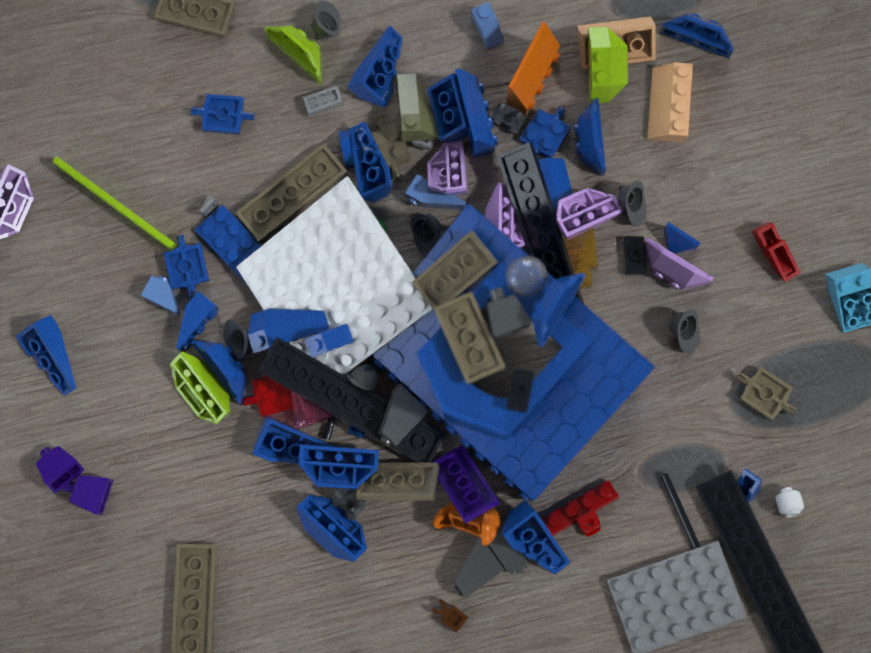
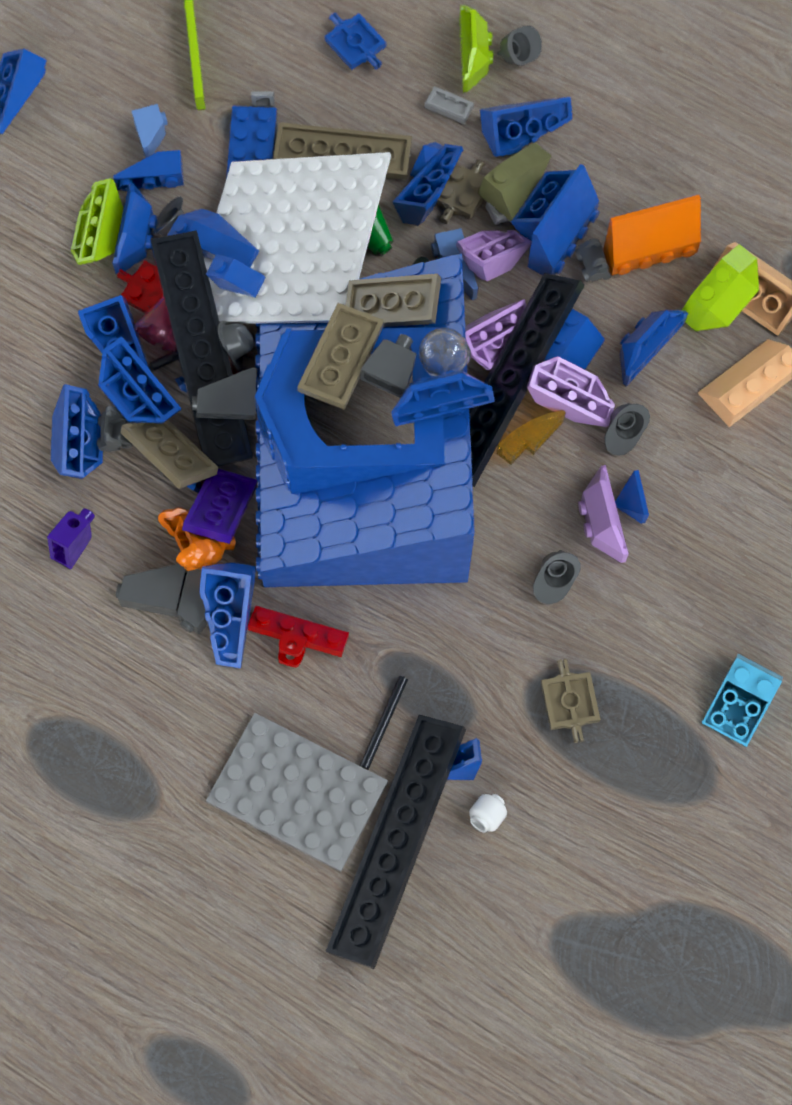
camera: 40 degrees right, 10 degrees down
blue plate [164,235,210,299] -> none
reddish brown plate [432,599,468,633] -> none
medium blue slope [471,2,504,50] -> none
black plate [506,368,534,413] -> none
blue plate [519,106,571,158] -> none
black plate [624,236,645,275] -> none
red slope [751,222,801,282] -> none
none -> dark purple torso [47,508,95,569]

